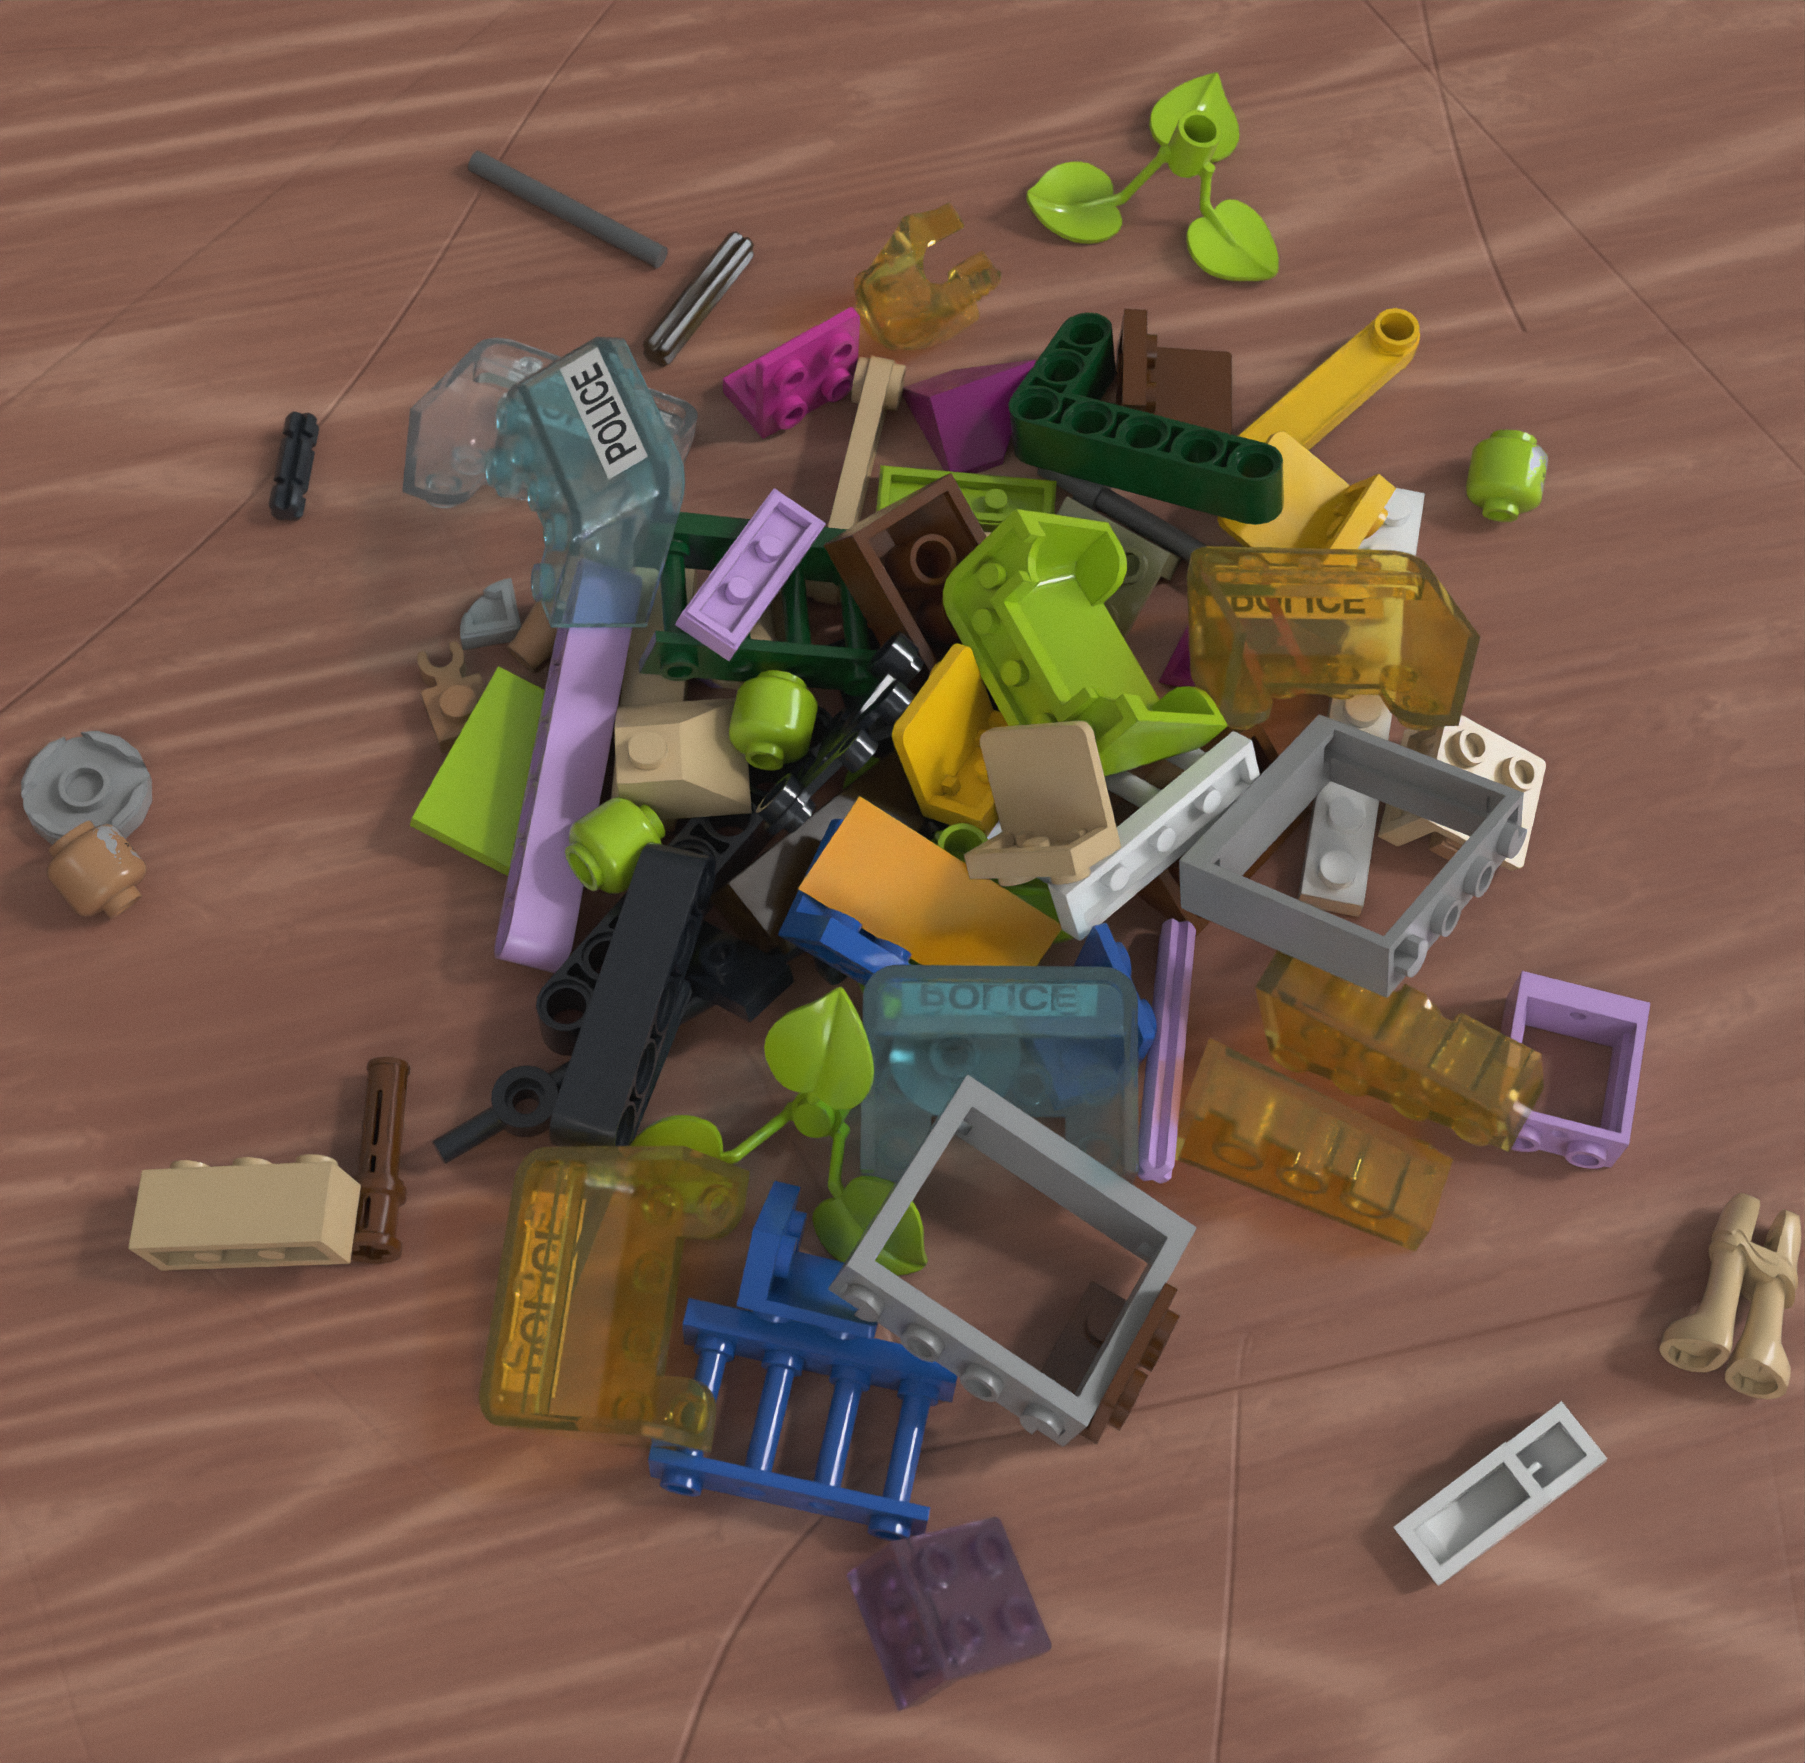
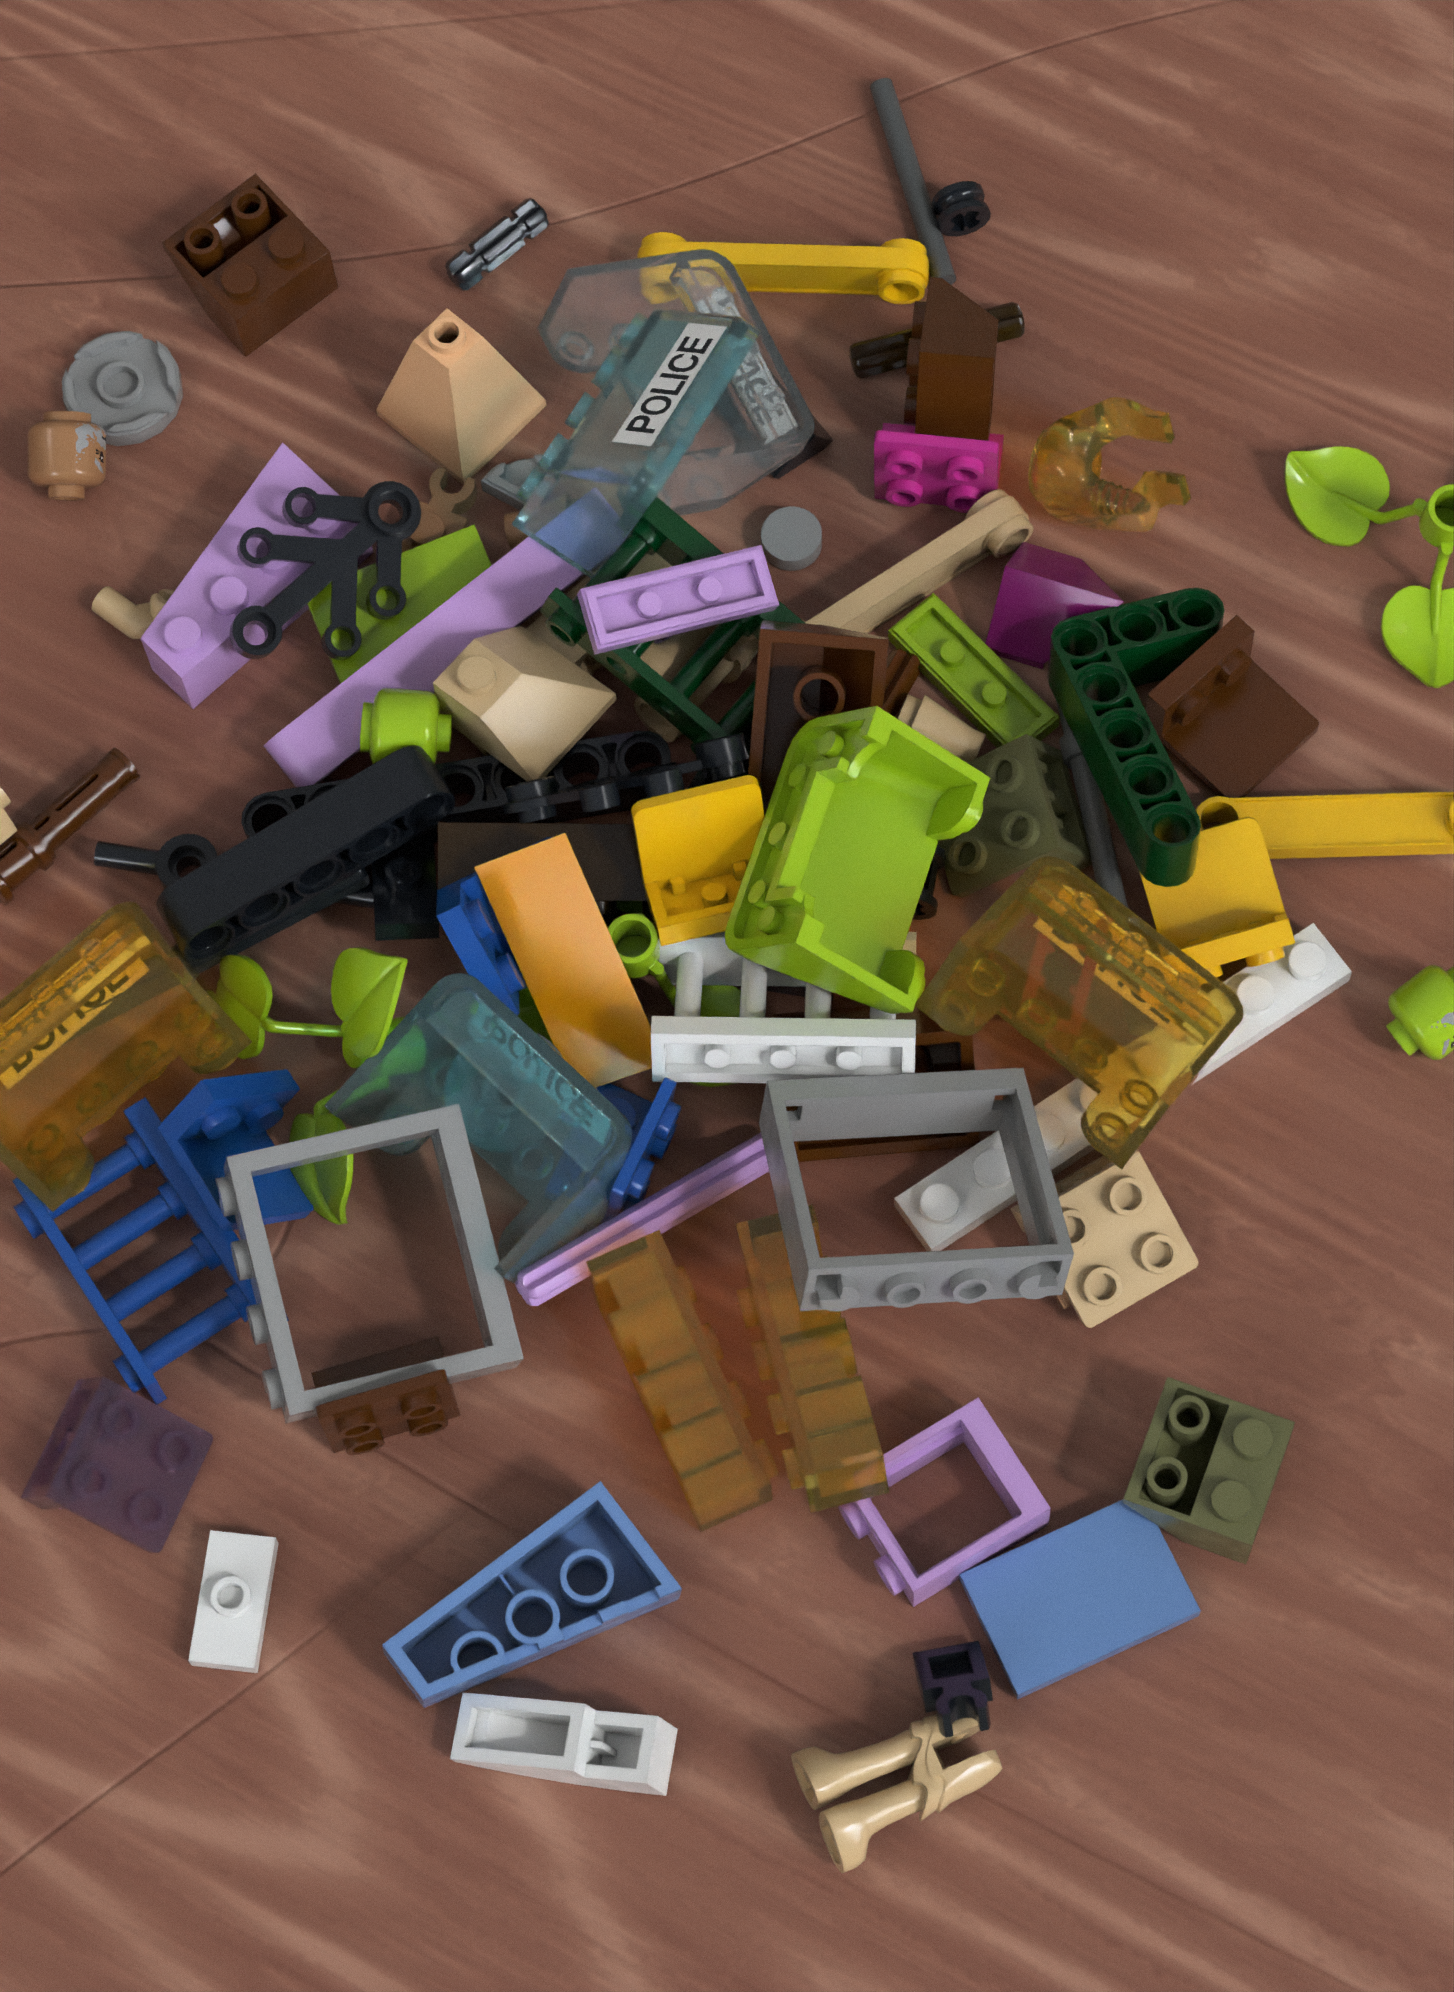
camera: 55 degrees right, 5 degrees up
lime head [729,670,818,770] -> none
tan bracket [964,721,1121,886] -> none
none -> tan arm [91,586,174,639]
none -> lavender wedge [140,442,373,709]
none -> reddish brown slope [162,173,338,357]
none -> white plate [188,1530,279,1673]
none -> black plant [229,481,421,660]
none -> light nougat slope [376,308,546,485]
none -> medium blue wedge [382,1481,682,1708]
none -> yellow piece [636,232,929,305]
none -> light grey tile [761,506,822,571]
none -> reddish brown slope [904,277,999,441]
none -> black plate [913,1641,993,1738]
none -> black bush [932,181,991,237]
none -> medium blue tile [959,1500,1201,1700]
none -> olive slope [1123,1377,1295,1565]

